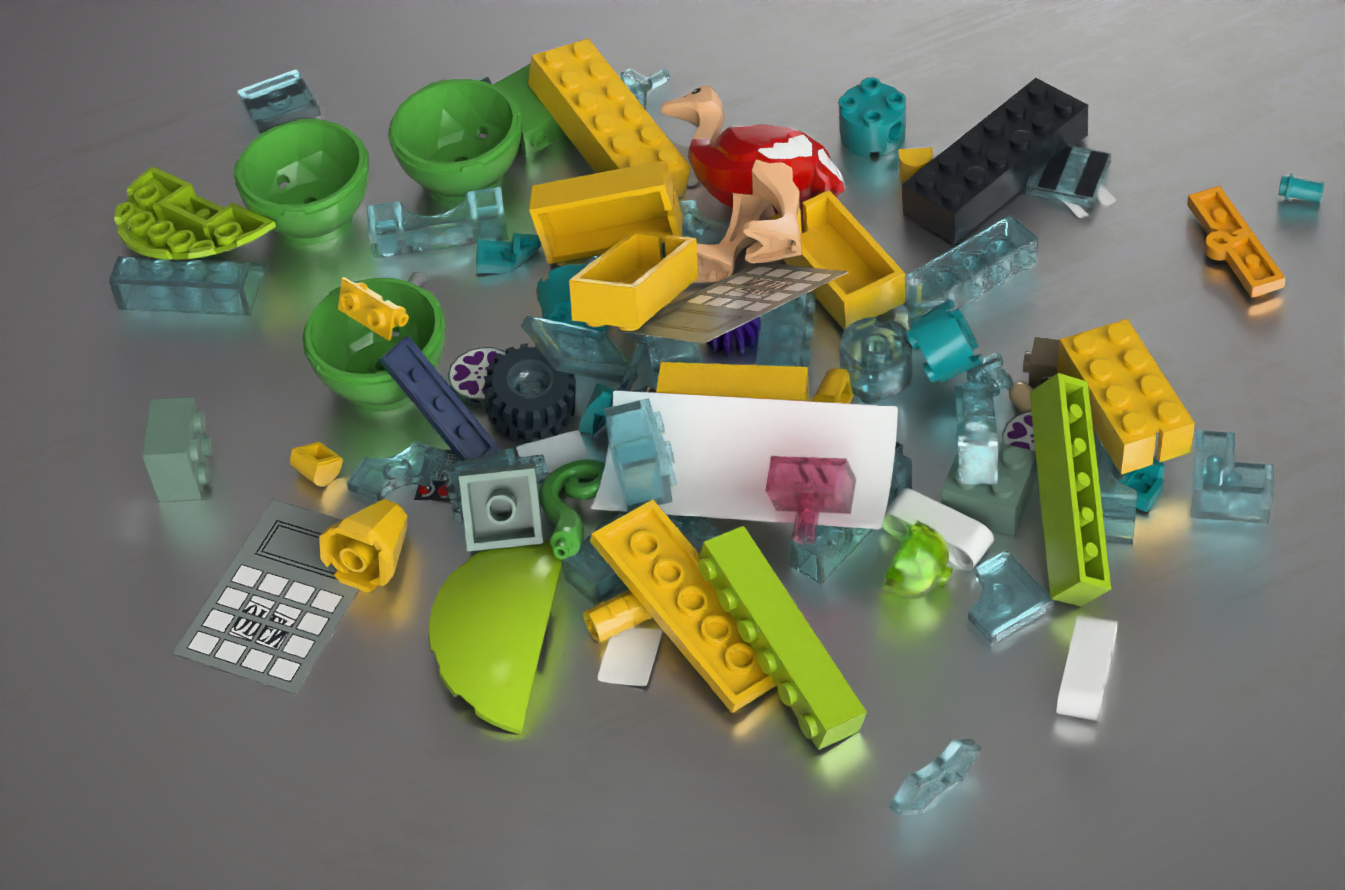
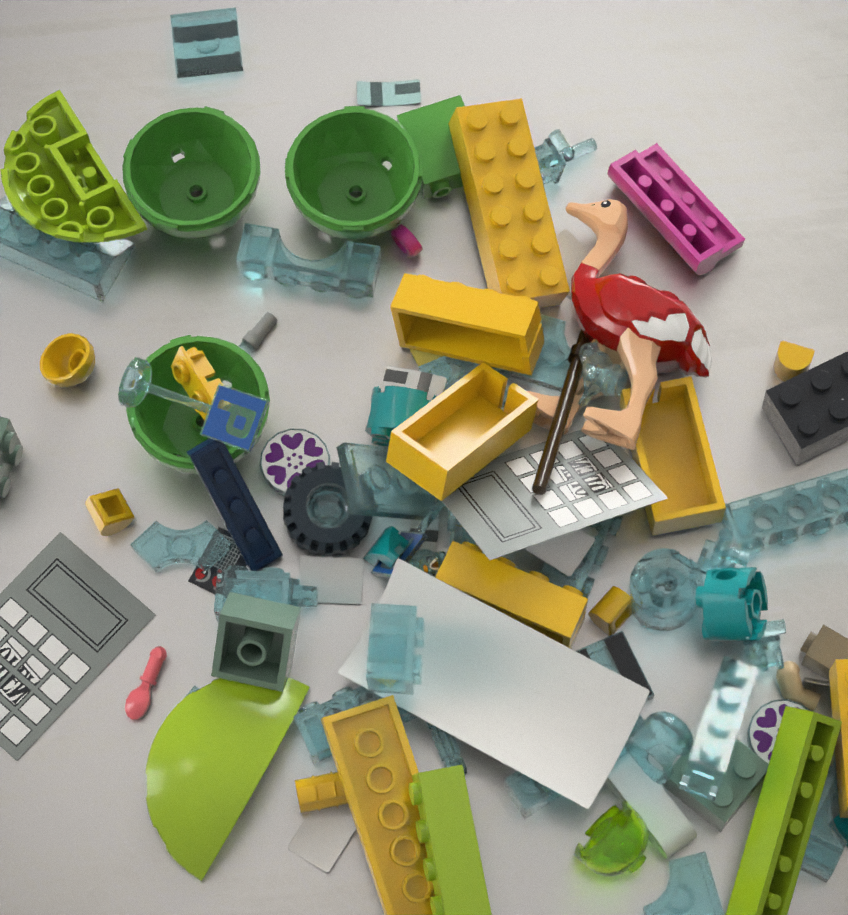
camera: 15 degrees right, 20 degrees up
yellow cone [319,499,408,593] -> none
teal slope [476,233,541,274] -> none
bright green plant [539,459,605,559] -> none
clear pink brick [765,456,856,545] -> none
teal brick [838,77,906,157] -> none
none -> yellow piece [40,333,95,387]
none -> clear light blue piece [118,357,270,453]
none -> coral piece [125,646,167,720]
none -> dark pink tile [391,224,423,258]
none -> white sticker [524,529,595,576]
none -> dark brown bar [532,329,591,495]
none -> clear light blue animal [578,339,628,407]
none -> dark pink brick [607,143,745,275]
none -> clear light blue helmet [625,711,693,785]

